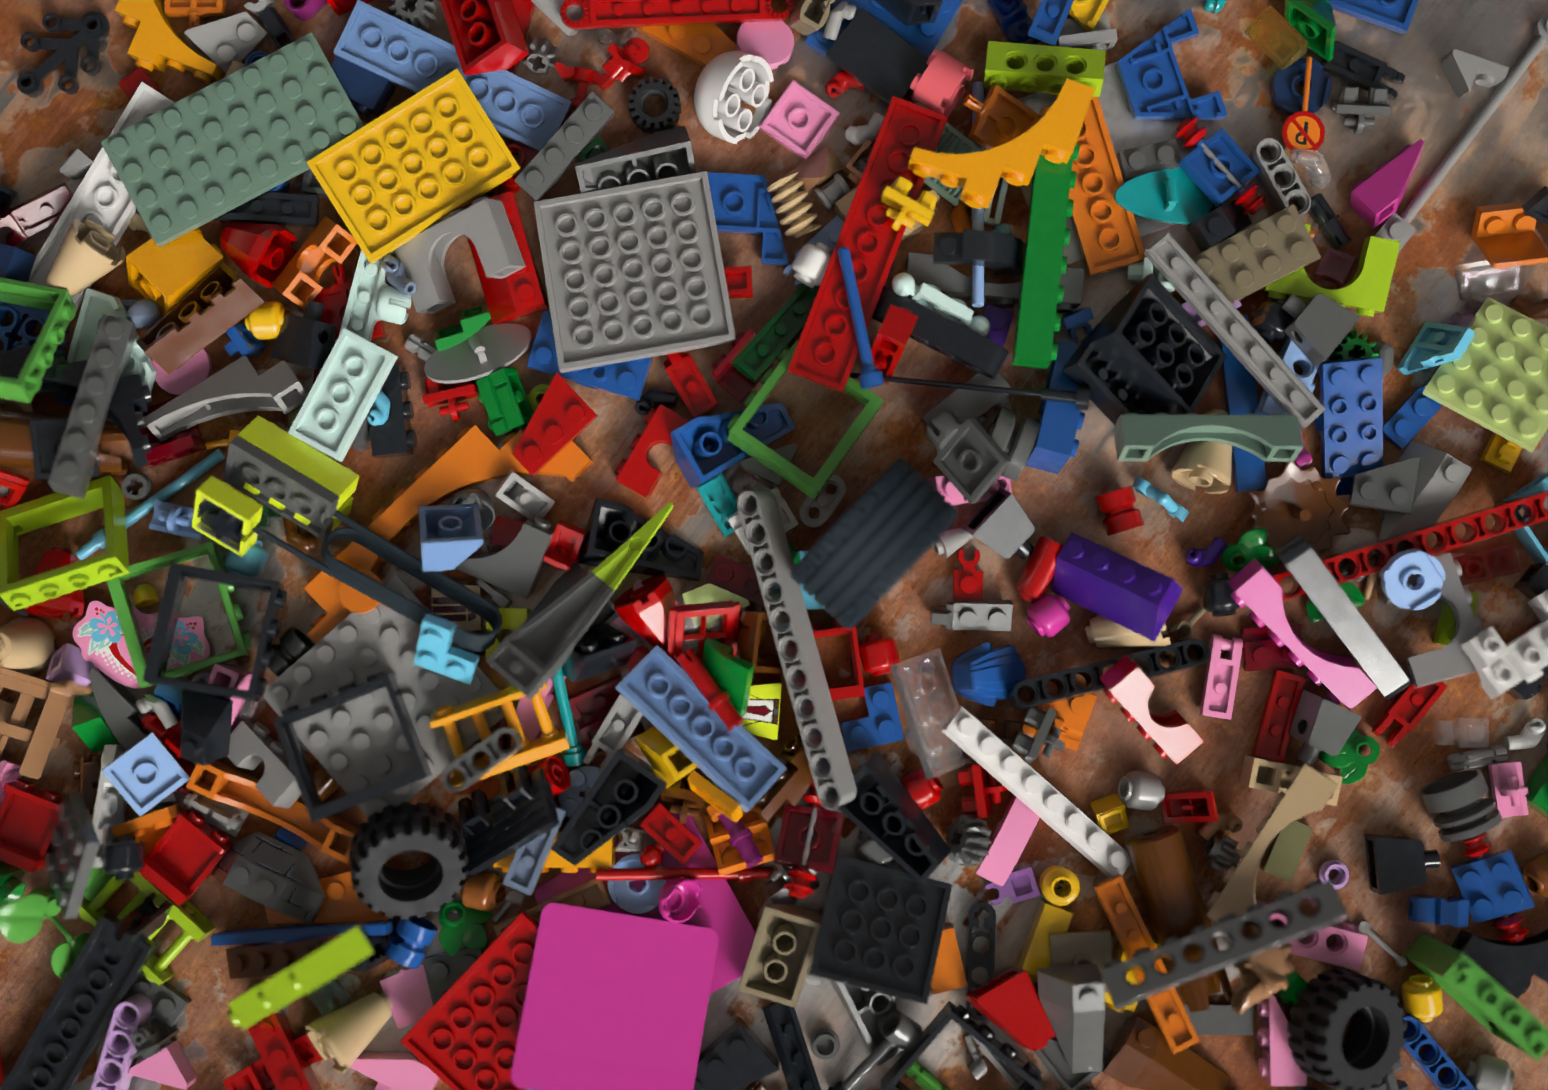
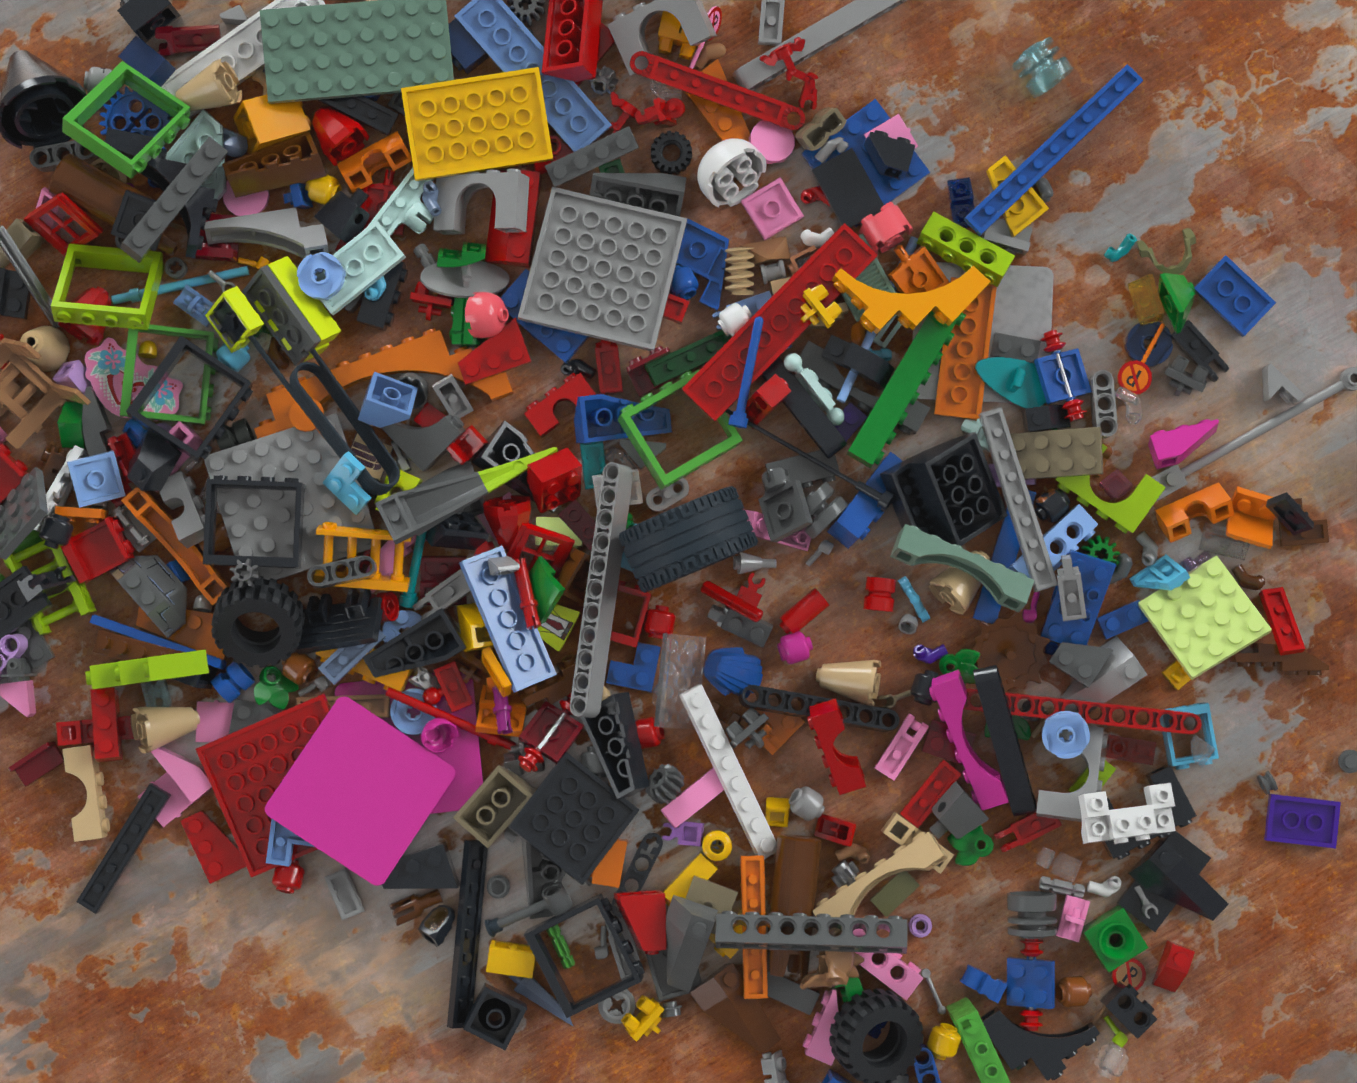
camera: 25 degrees right, 0 degrees up
light grey arm [136,694,179,729] -> none
red hips [958,762,1008,818] -> none
torso [962,487,1035,559] -> none
dark purple slope [1052,532,1183,642] -> none
blue tile [1060,307,1094,341] -> none
blue wing [1115,9,1228,120] -> none
dark grey torso [1281,293,1361,366] -> none
black axle [1310,193,1352,250] -> none
black torso [1364,834,1440,895] -> none
none -> light grey hinge [193,594,212,612]
none -> light grey hand [207,270,236,292]
none -> flat silver gear [230,559,261,589]
none -> light blue plate [297,252,346,300]
none -> coral cylinder [465,292,509,338]
none -> light grey slope [488,556,520,576]
none -> red slope [527,447,582,513]
none -> blue head [669,265,699,300]
none -> red axle [701,581,763,623]
none -> light grey hand [806,540,834,567]
none -> light grey hinge [898,614,918,634]
none -> light grey hinge [1057,554,1087,621]
none -> light grey arm [1135,531,1158,566]
none -> orange arch [1155,482,1234,543]

